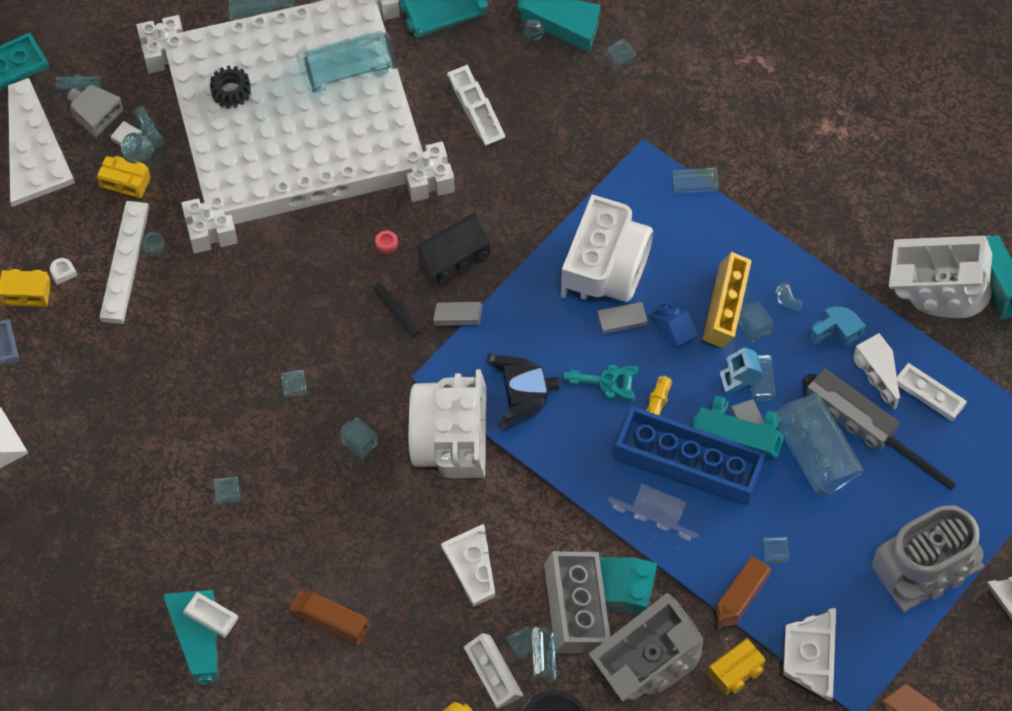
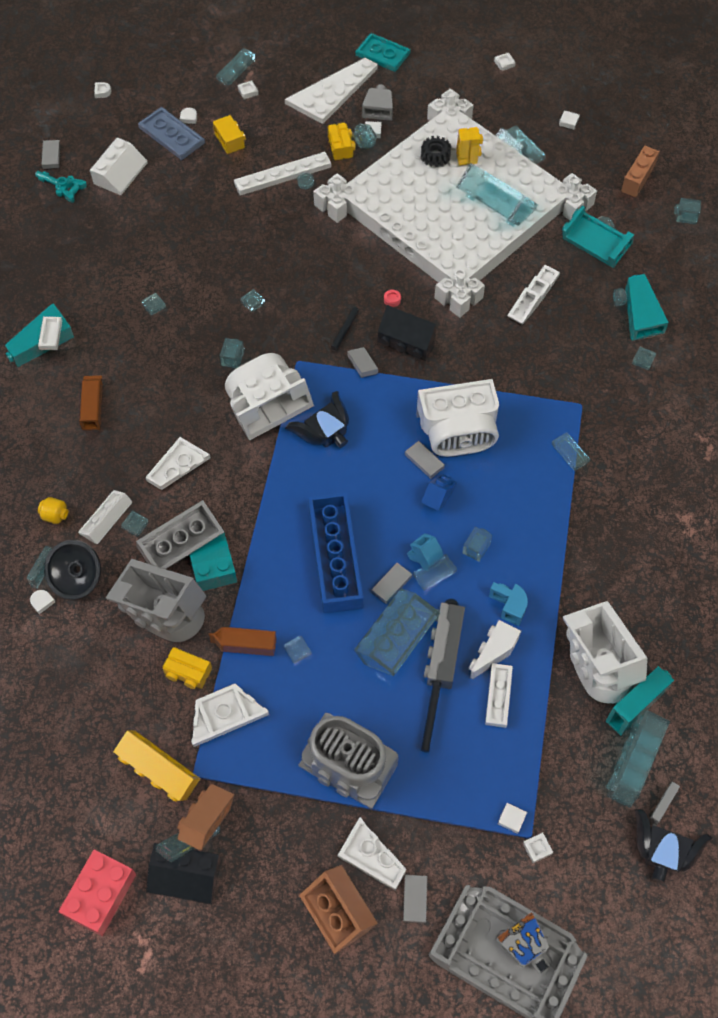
camera: 60 degrees right, 0 degrees up
white tile [50,258,77,285] -> none
clear light blue pin [55,74,101,92] -> none
clear light blue pin [133,106,165,148] -> none
clear light blue tile [532,627,556,681] -> none
teal piece [563,364,639,403] -> none
clear bracket [608,484,700,541] -> none
yellow pin [646,376,673,415] -> none
teal brick [693,396,785,458] -> none
yellow brick [702,252,752,348] -> none
clear light blue arm [776,282,804,312] -> none
none -> yellow brick [456,127,483,165]

